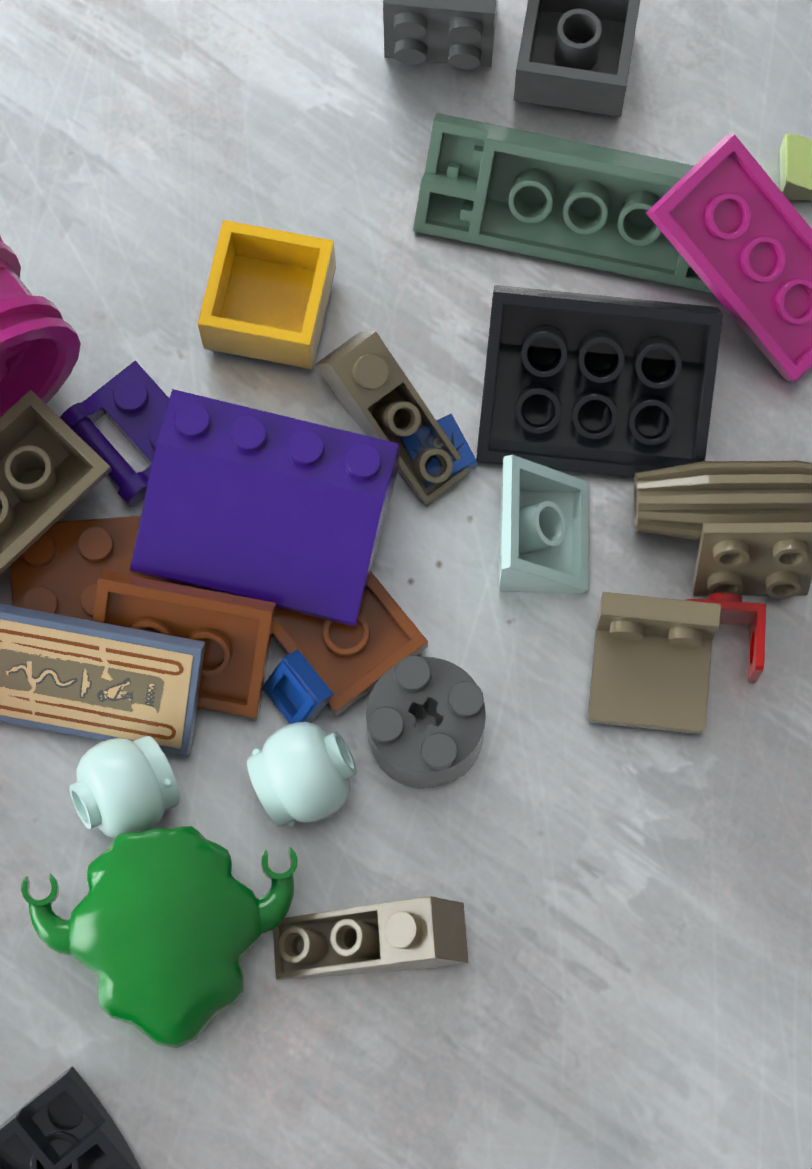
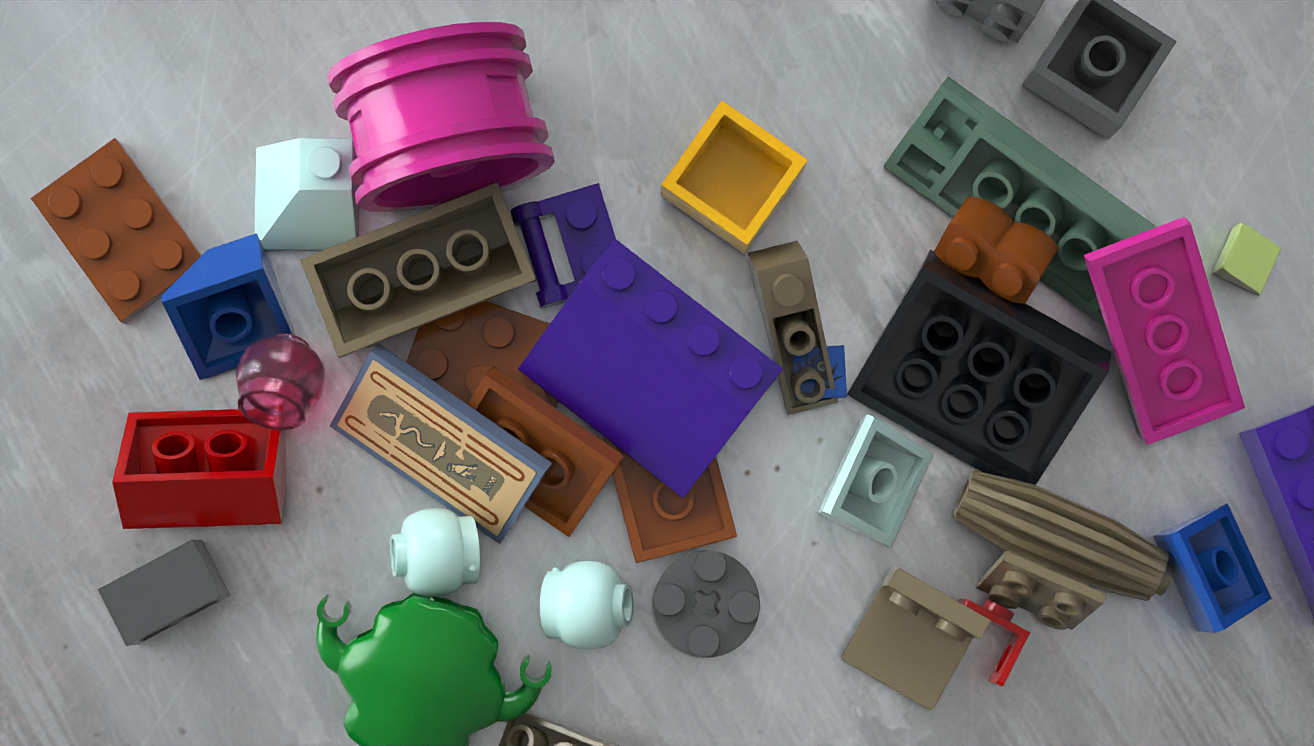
camera: 20 degrees right, 10 degrees up
blue tile [263,649,334,724] -> none
none -> dark orange brick [934,196,1059,304]

